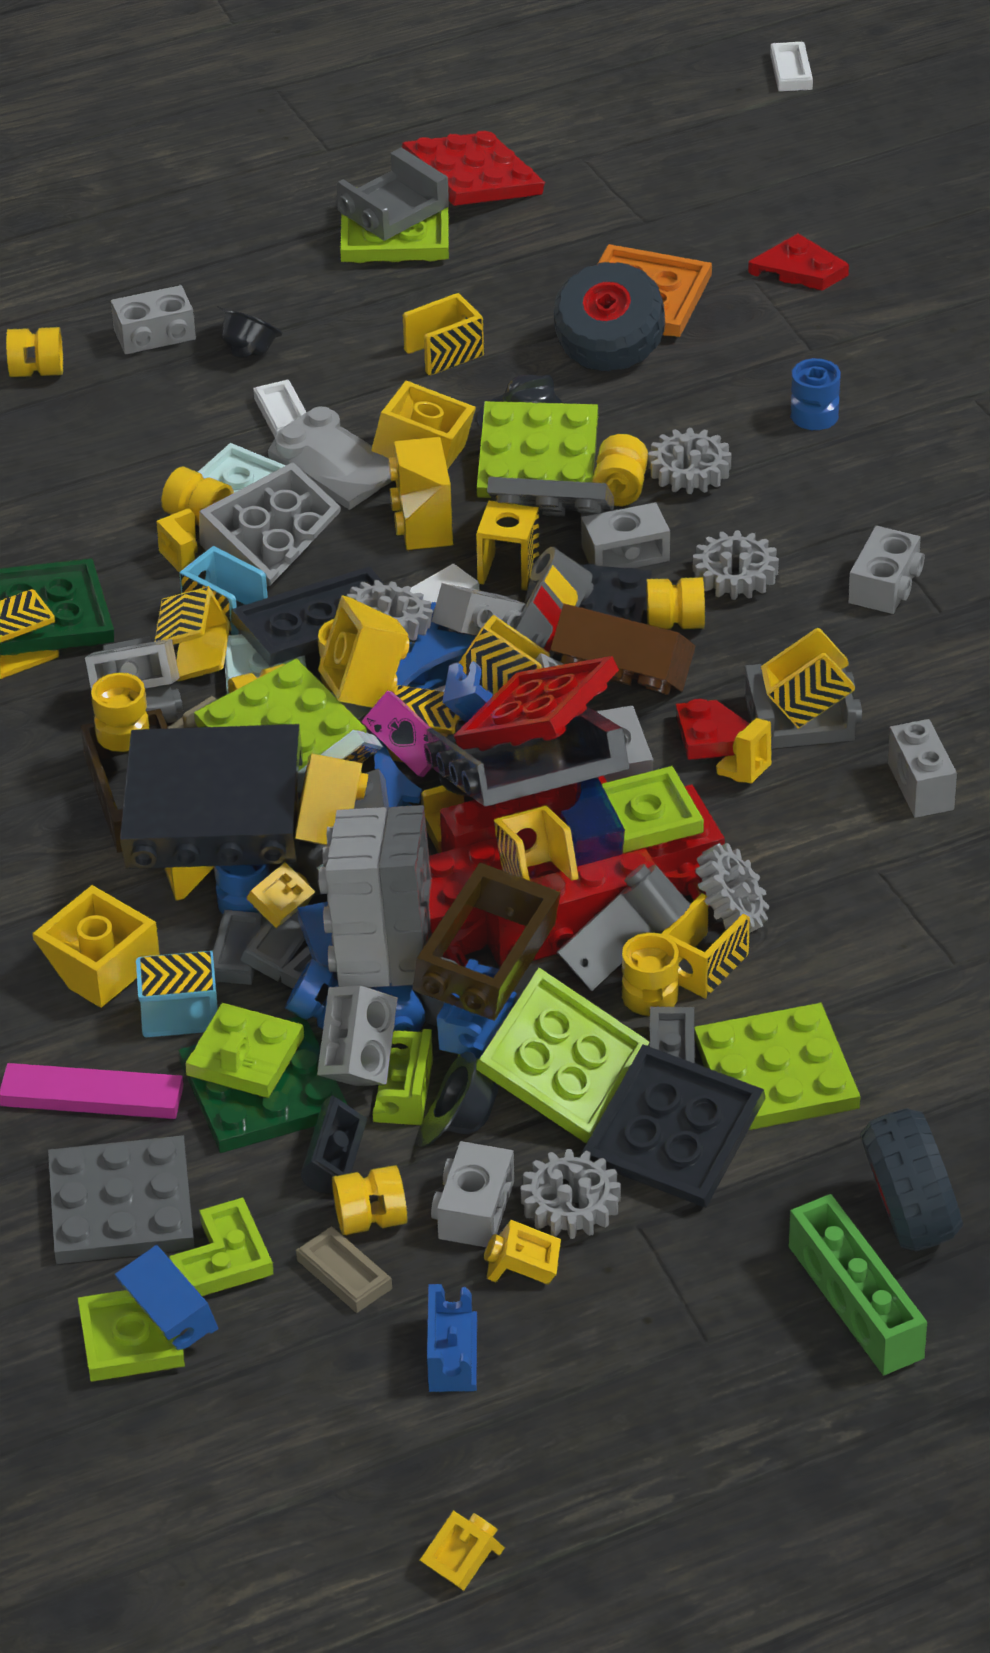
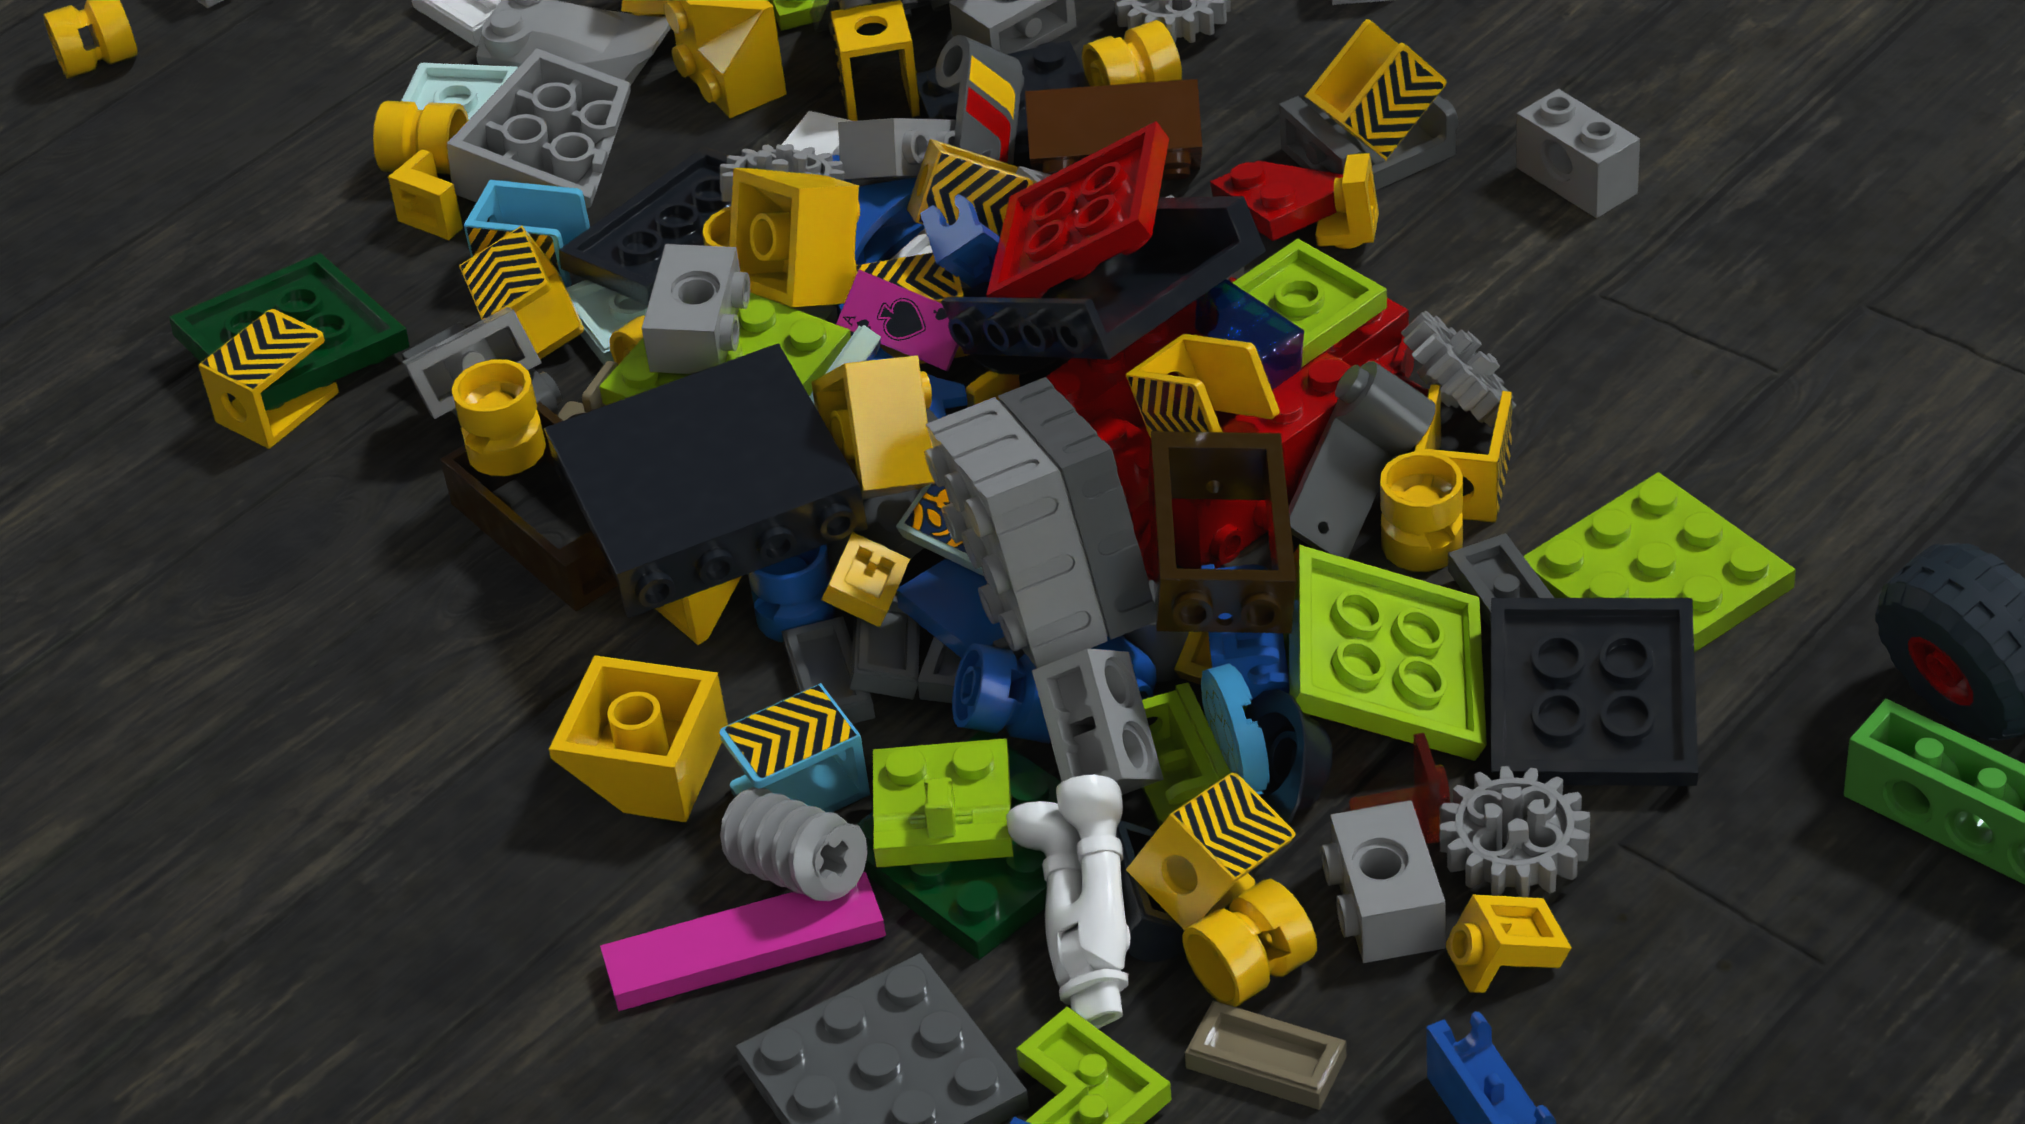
camera: 20 degrees left, 0 degrees up
none -> light grey brick [642,244,750,374]
none -> light grey piece [720,787,867,901]
none -> white piece [1006,775,1131,1029]
none -> piece [1126,772,1296,930]
none -> dark azure tile [1201,663,1270,795]
none -> clear red bracket [1349,732,1450,844]

